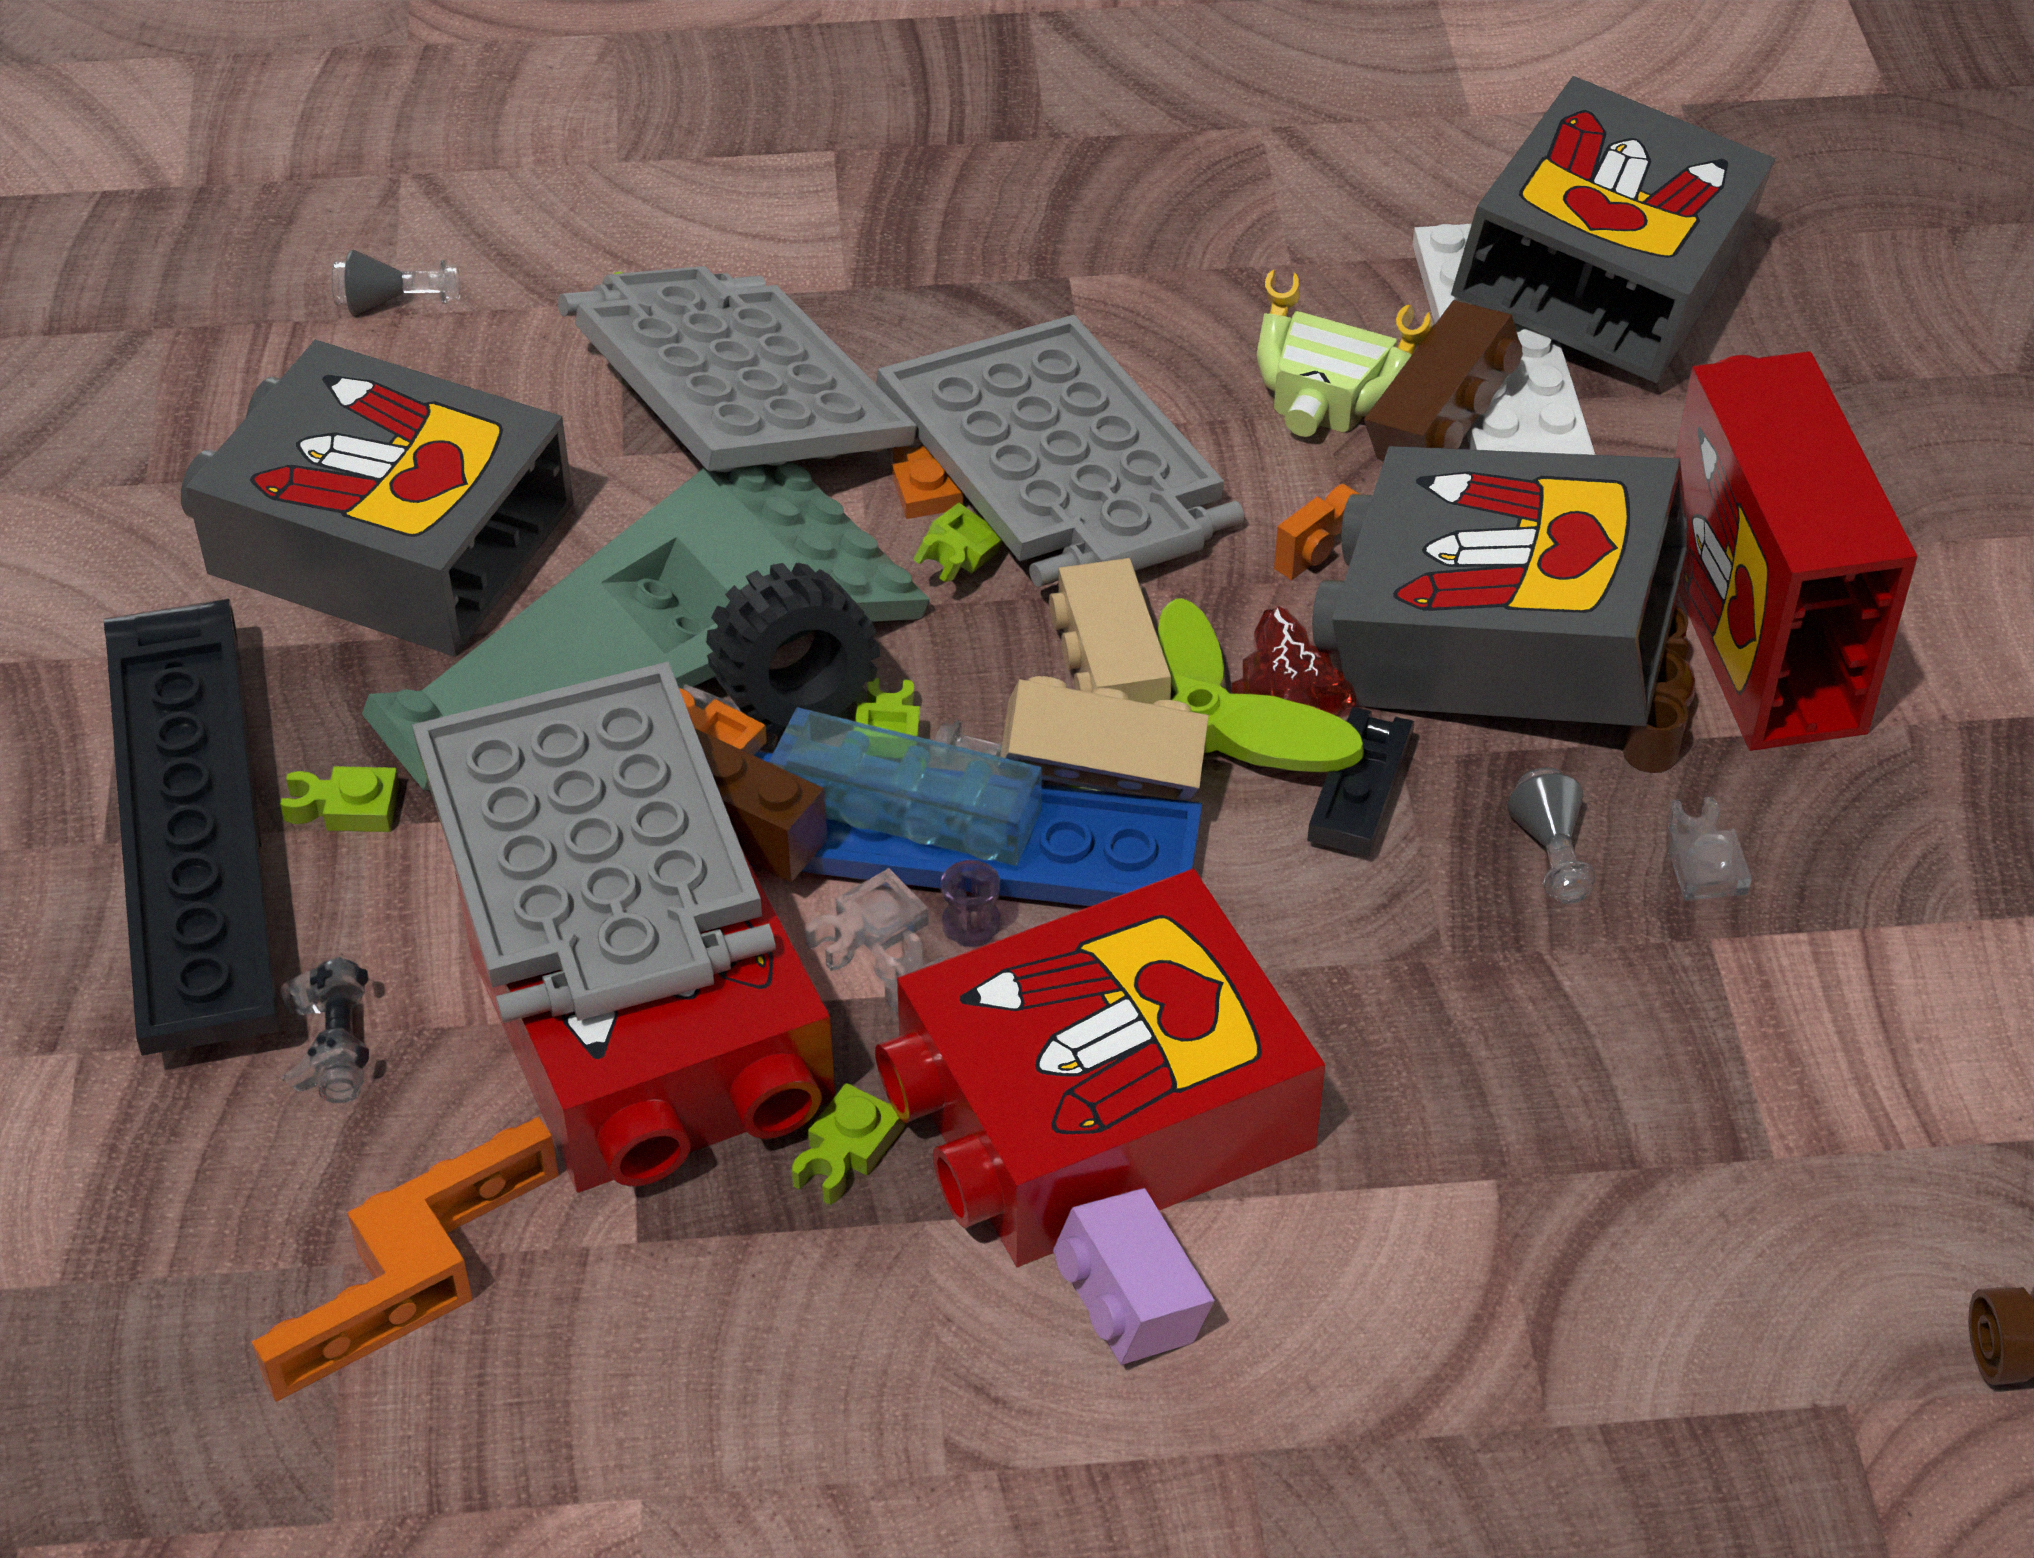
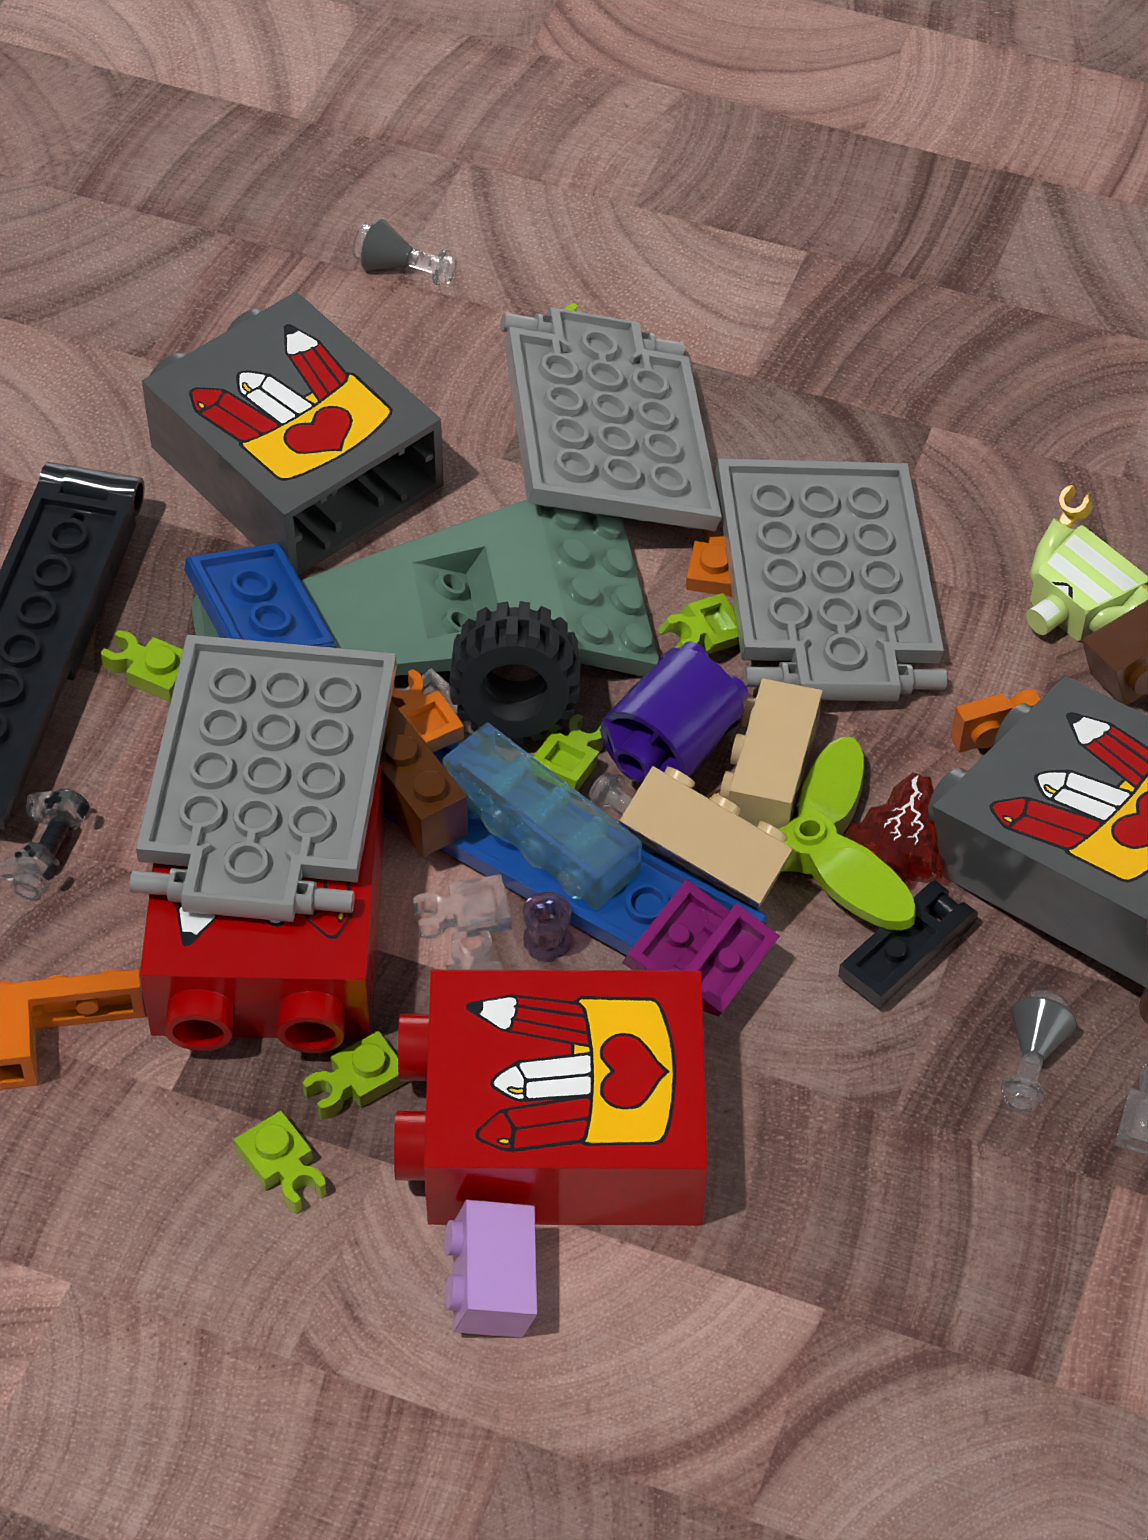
camera: 25 degrees right, 5 degrees up
none -> blue tile [184,543,336,648]
none -> lime plate [233,1111,327,1214]
none -> dark purple cylinder [600,641,749,785]
none -> magenta slope [622,879,780,1017]

